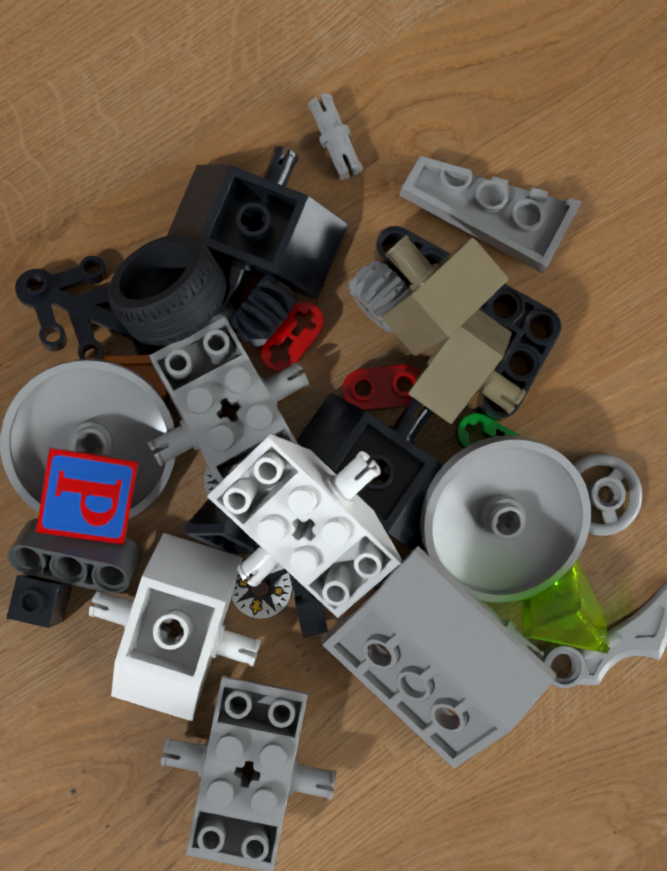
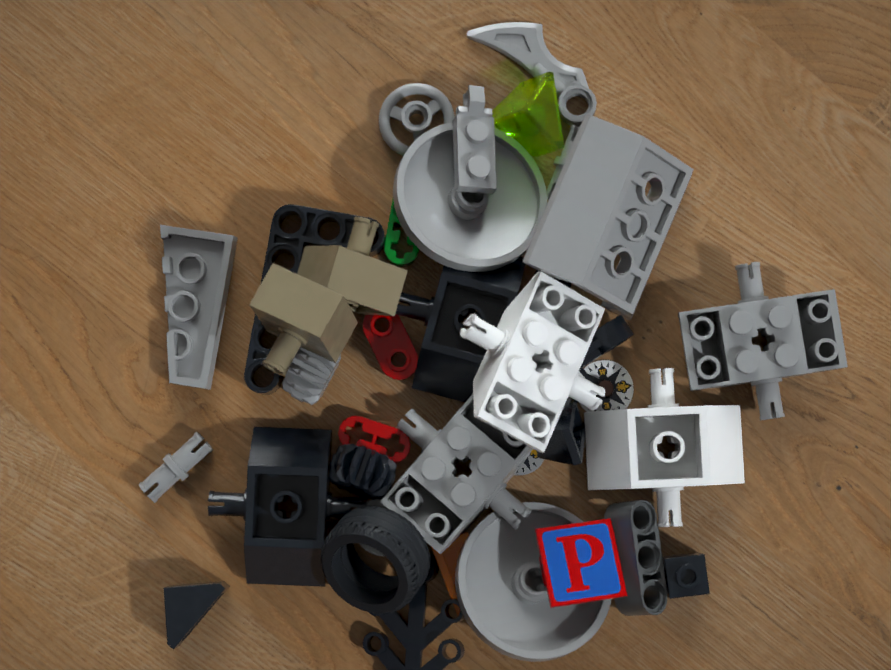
camera: 105 degrees left, 0 degrees up
none -> black slope [163,581,230,650]
none -> light grey hinge [452,85,497,194]

